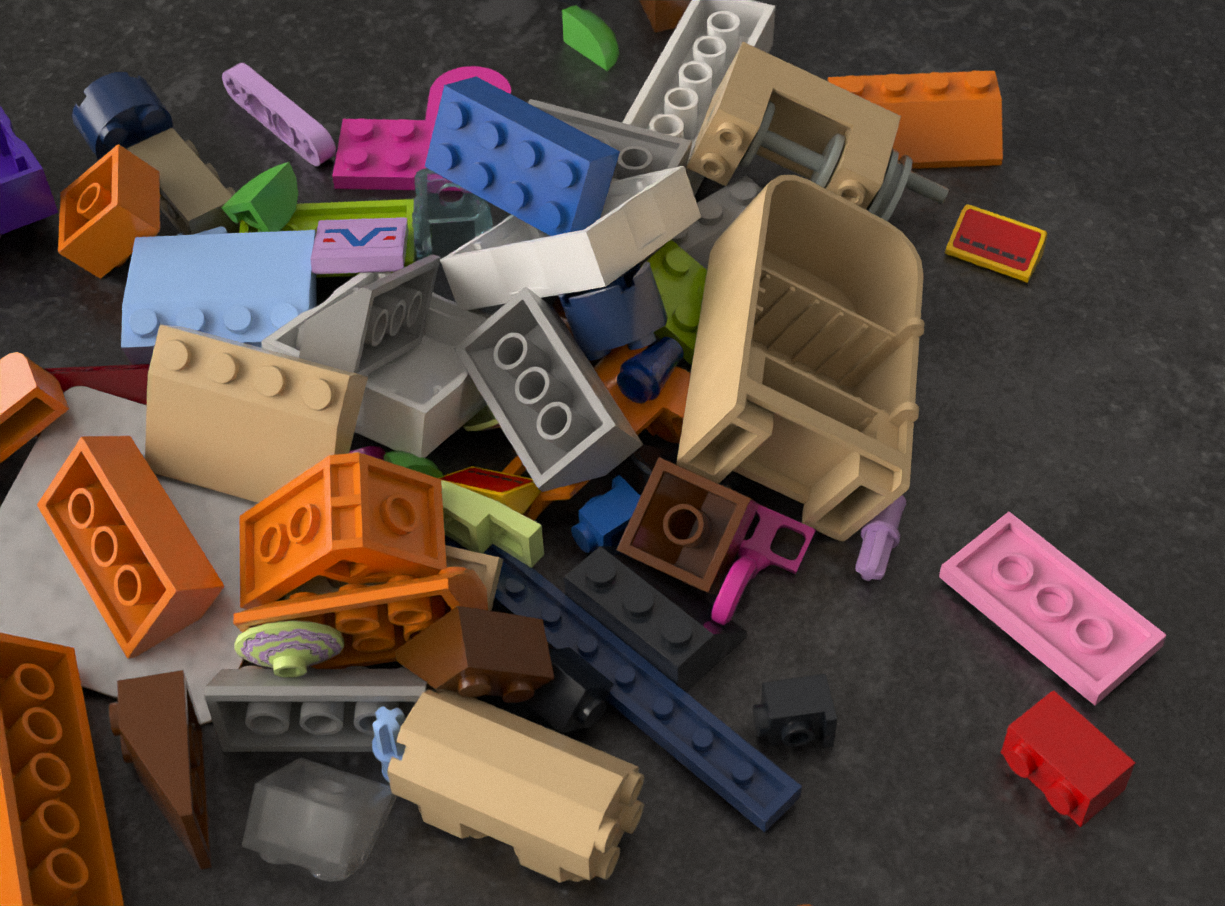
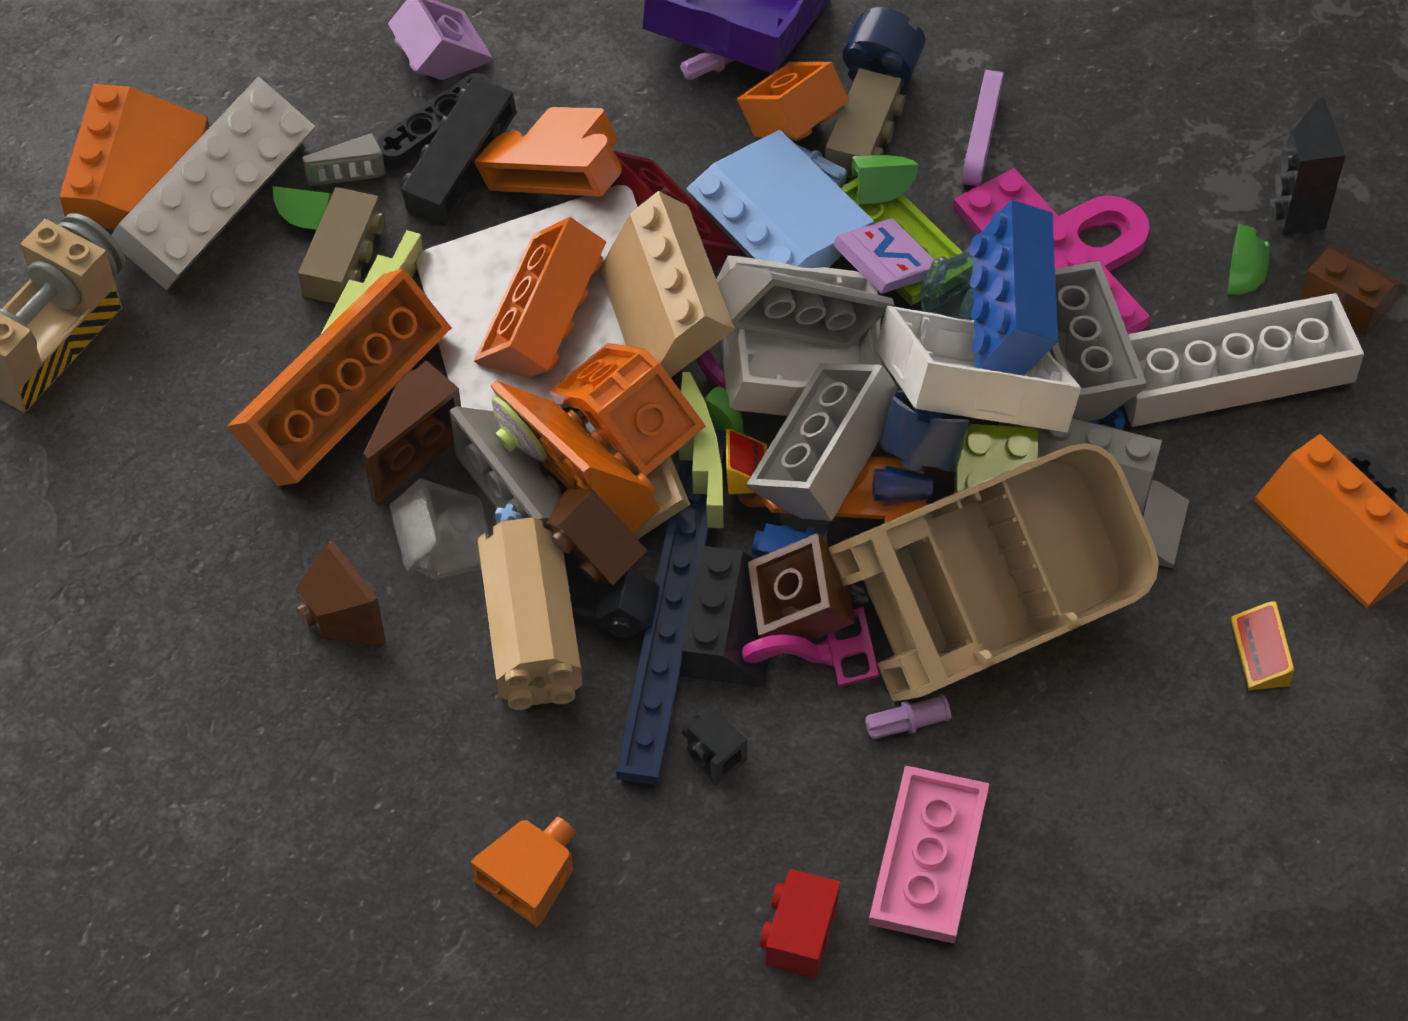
camera: 55 degrees right, 5 degrees up
tan piece [686,42,949,221] -> none

